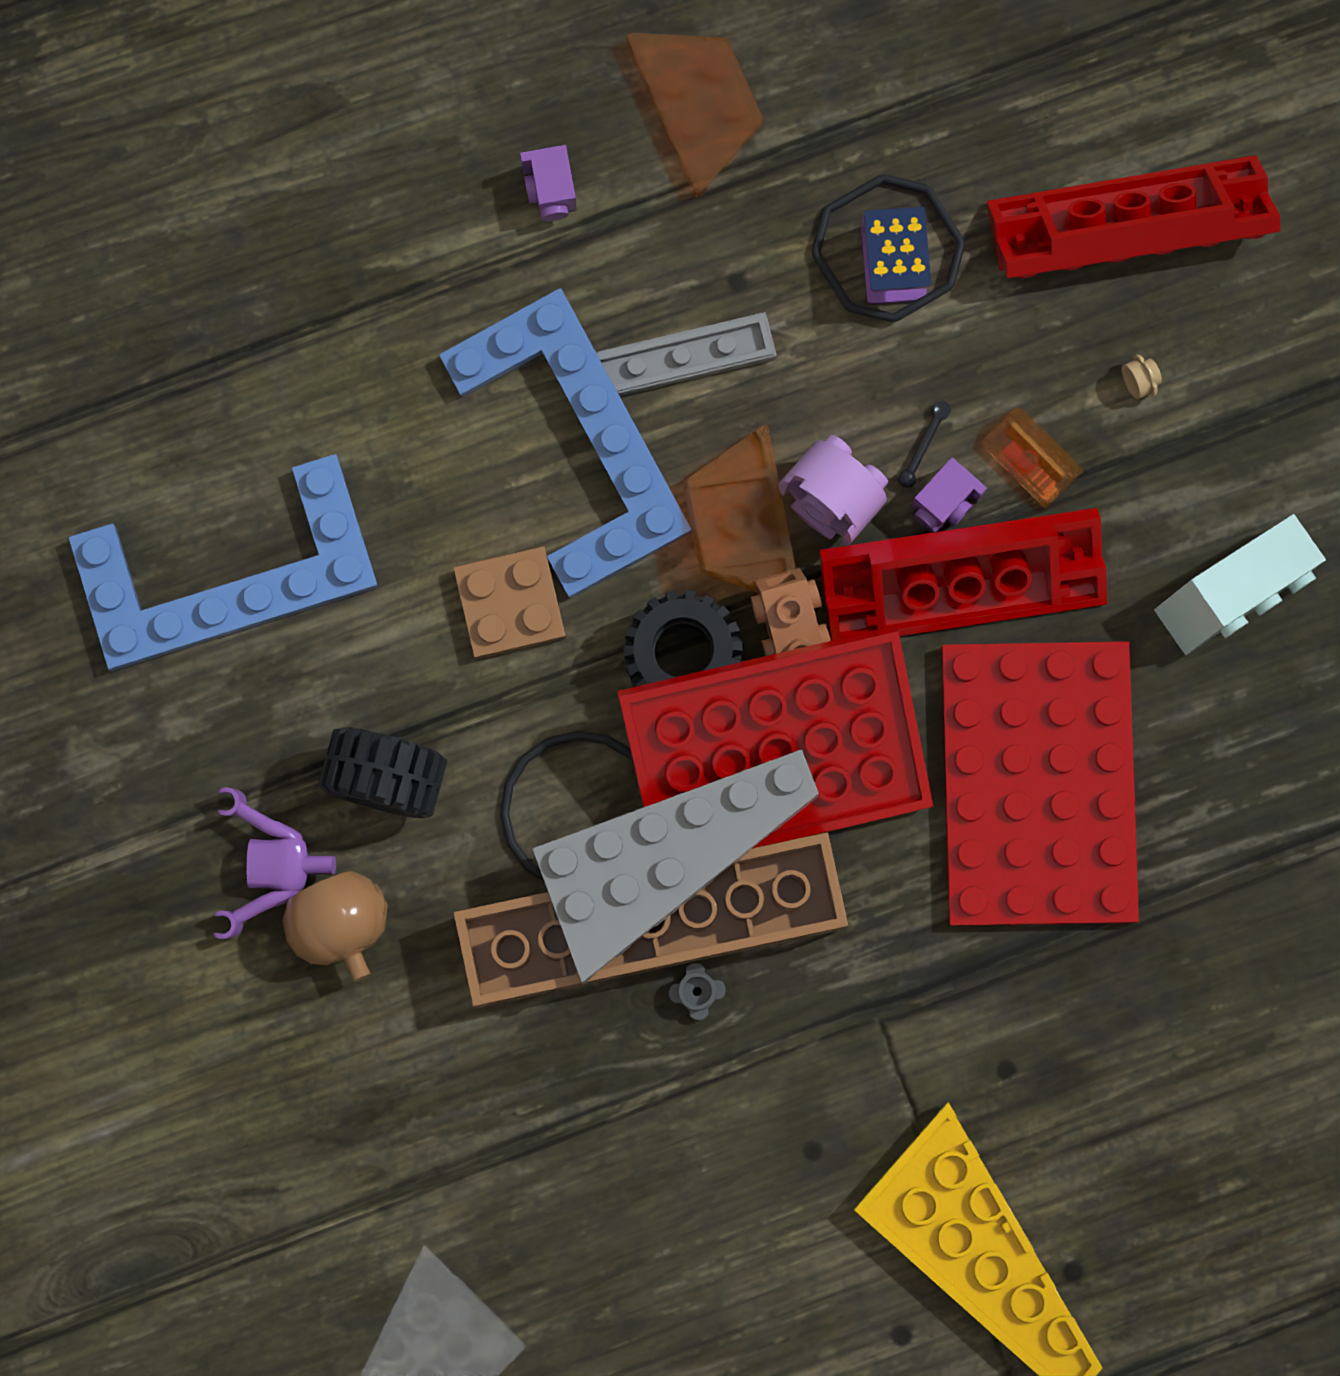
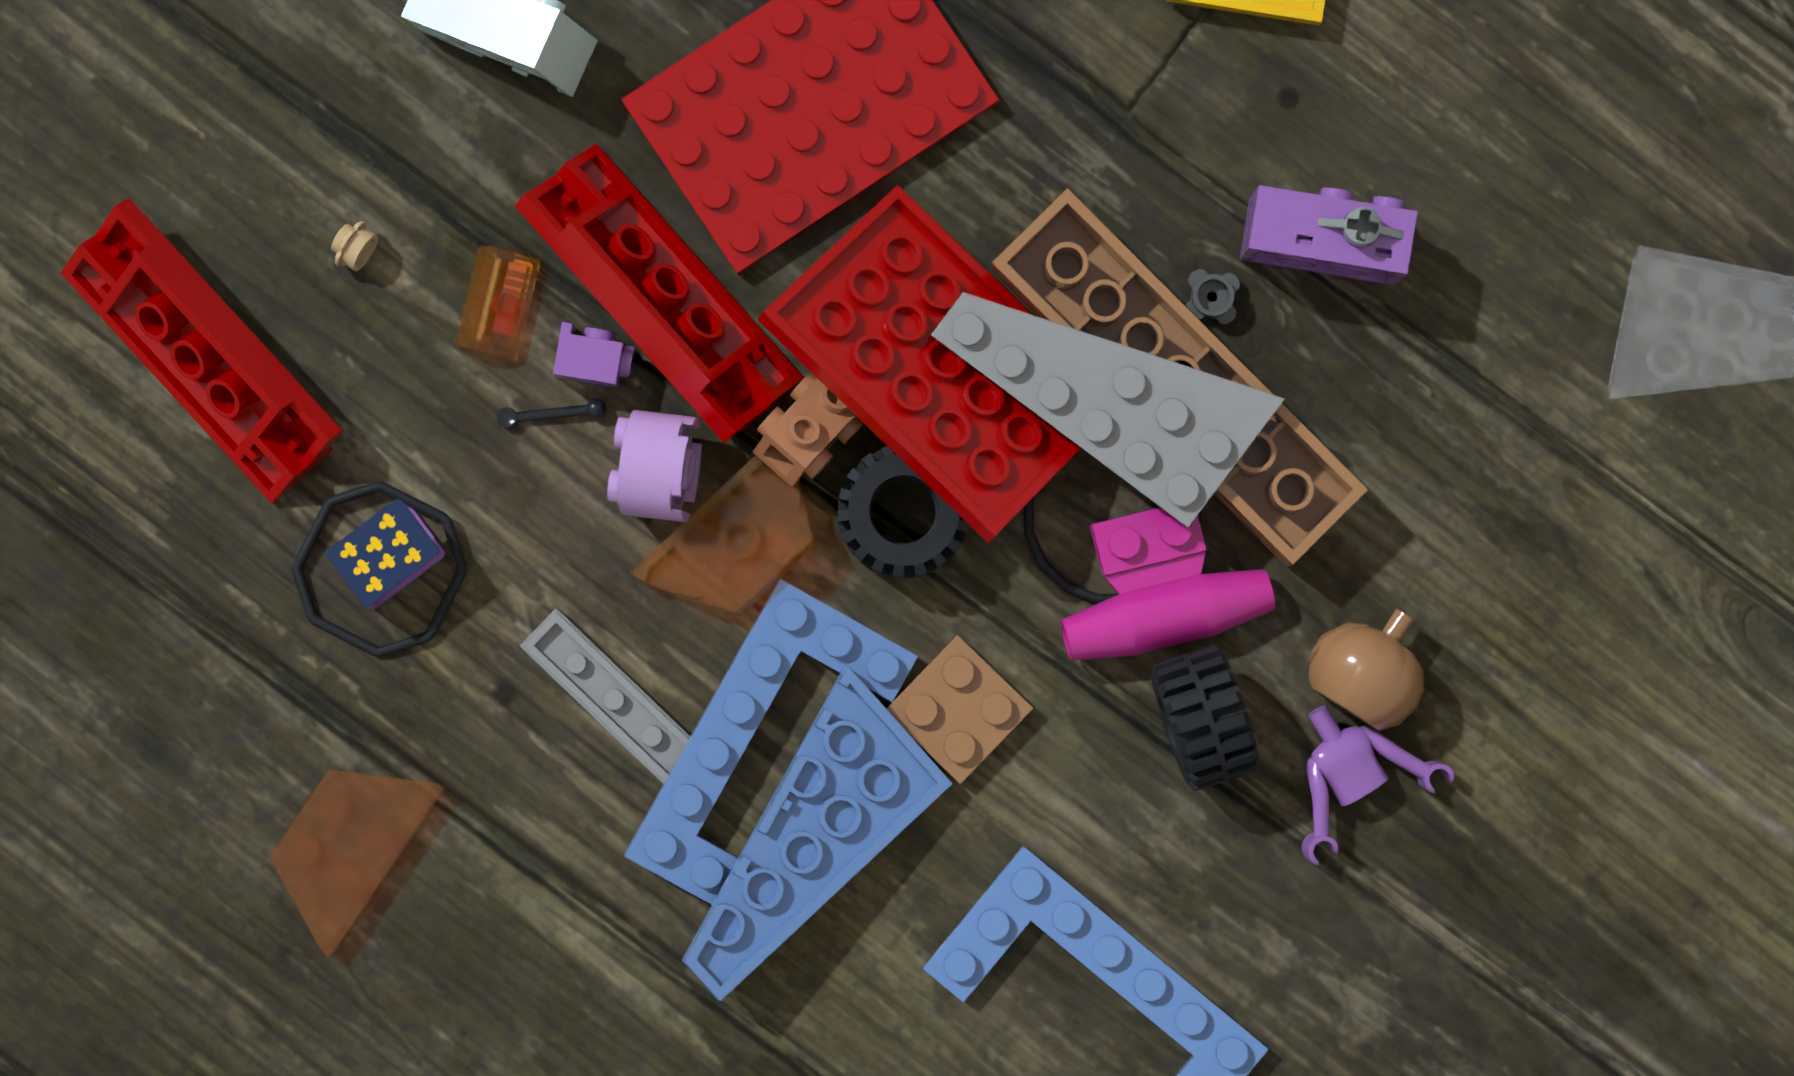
camera: 125 degrees left, 5 degrees up
medium lavender brick [520,145,577,221] -> none
none -> medium blue wing [681,666,952,1001]
none -> dark pink plate [1060,507,1275,661]
none -> medium lavender piece [1239,185,1418,286]

